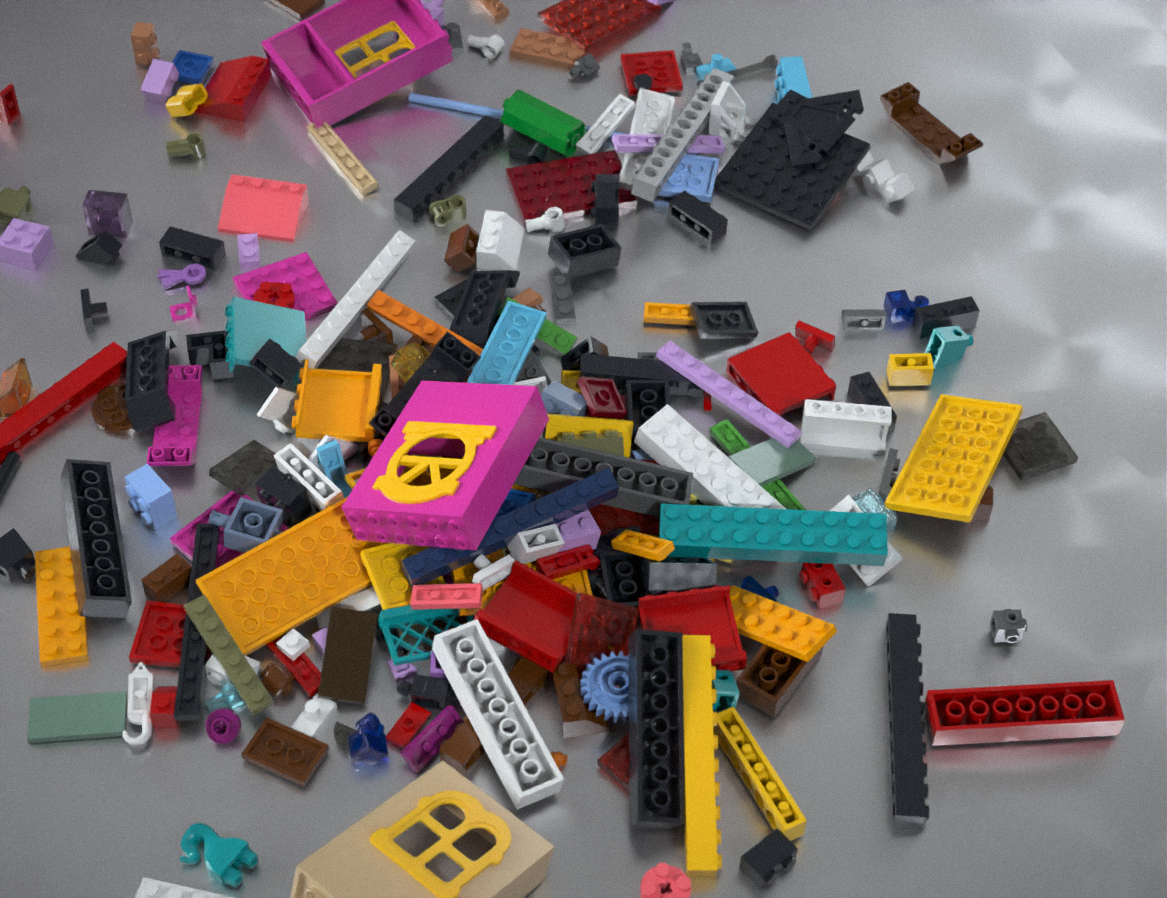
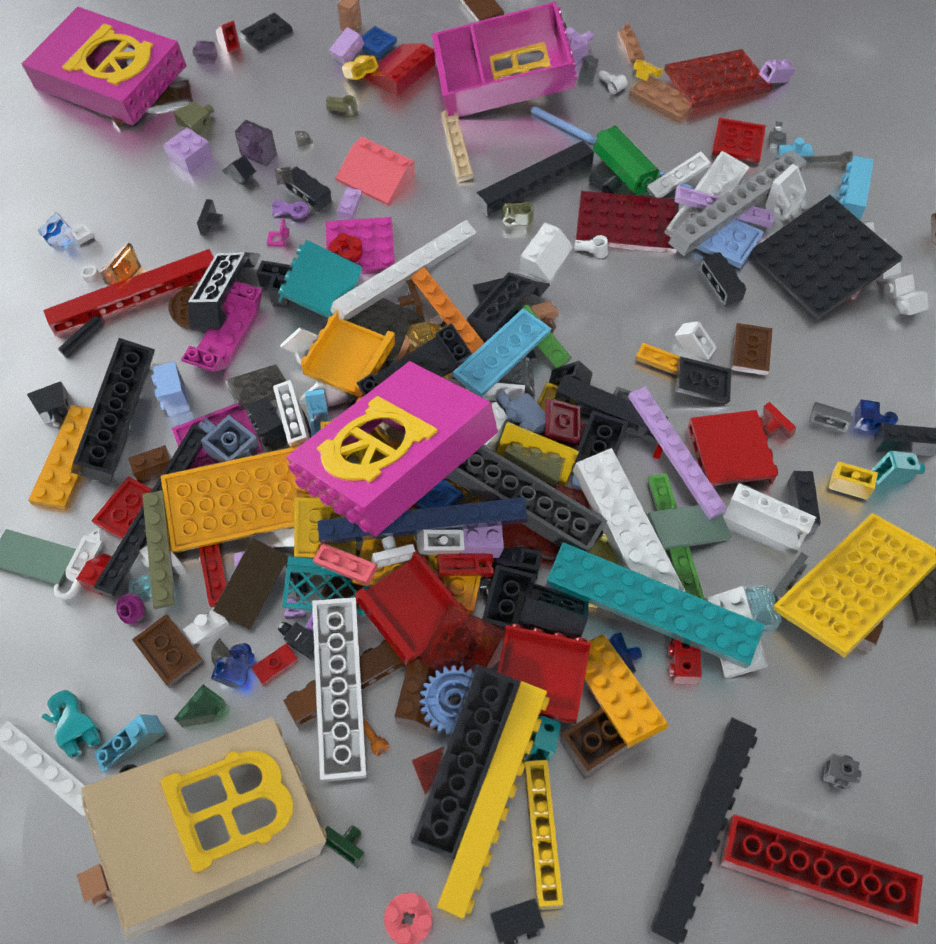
camera: 25 degrees right, 10 degrees up
black brick [249,338,303,389] -> none
reddish brown head [259,663,295,698] -> none
white plate [276,628,310,661] -> none
magenta plate [400,706,464,772] -> none
reddish brown brick [444,224,480,273] -> none
black brick [548,224,622,279] -> none
dark grey plate [549,275,576,325] -> none
dark grey plate [568,53,600,79] -> none
black brick [591,174,619,226] -> none
light orange plate [611,529,675,561] -> none
black tile [634,74,652,90] -> none
black plate [768,89,864,167] -> none
none -> medium azure slope [94,714,165,772]
none -> clear green slope [174,684,227,727]
none -> black plate [240,12,293,51]
none -> clear smoke tile [275,166,293,185]
none -> clear smoke tile [294,131,313,147]
none -> dark green tile [325,825,365,868]
none -> yellow piece [633,60,664,81]
none -> white slope [675,321,717,360]
none -> reddish brown plate [731,323,773,375]

